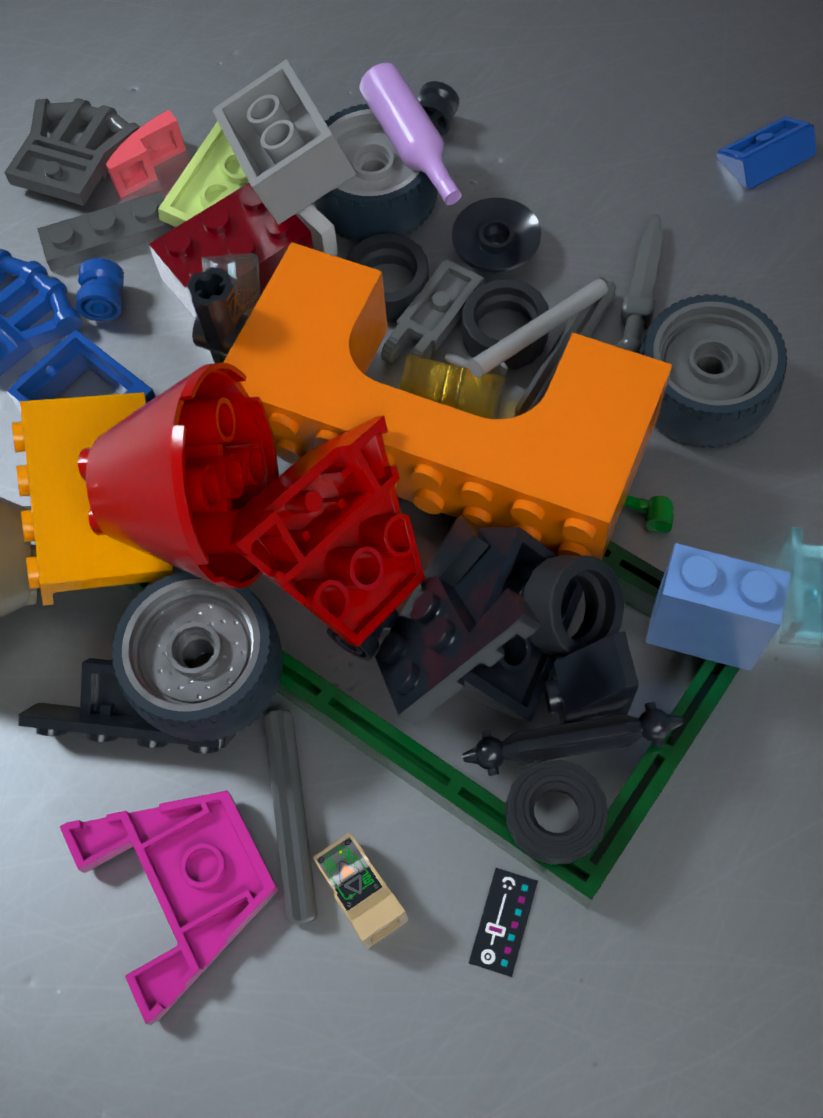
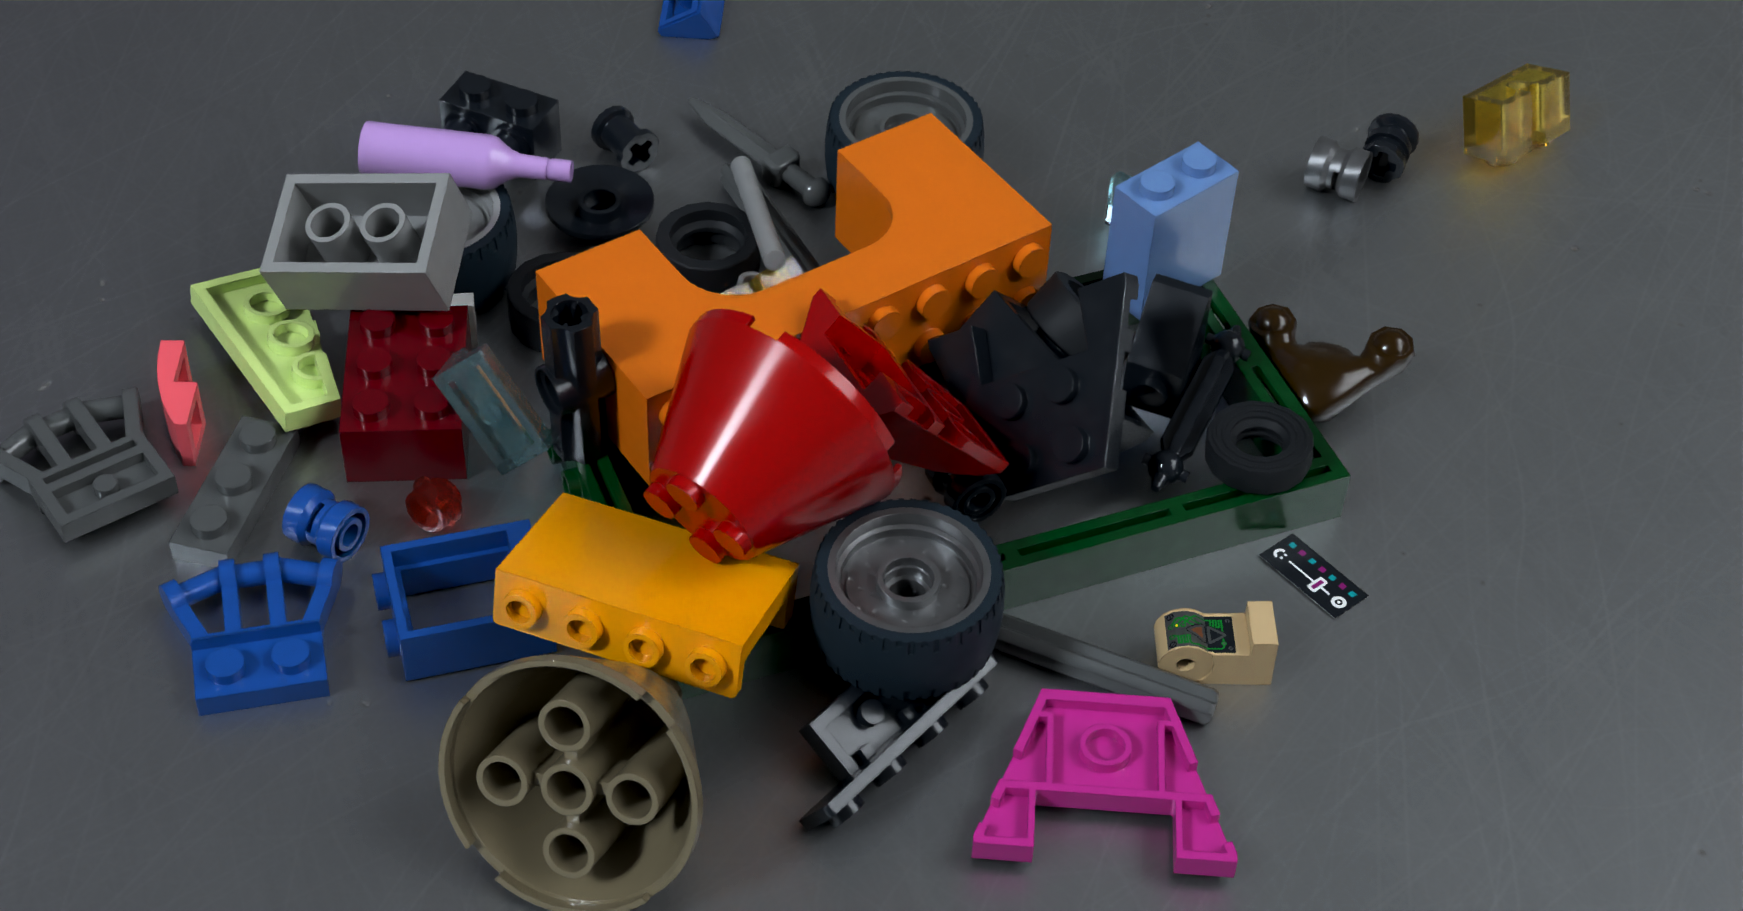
camera: 65 degrees left, 20 degrees down
none -> clear red plate [405,476,463,533]
none -> black brick [439,71,562,180]
none -> black bush [591,105,659,172]
none -> dark brown head [1248,304,1415,423]

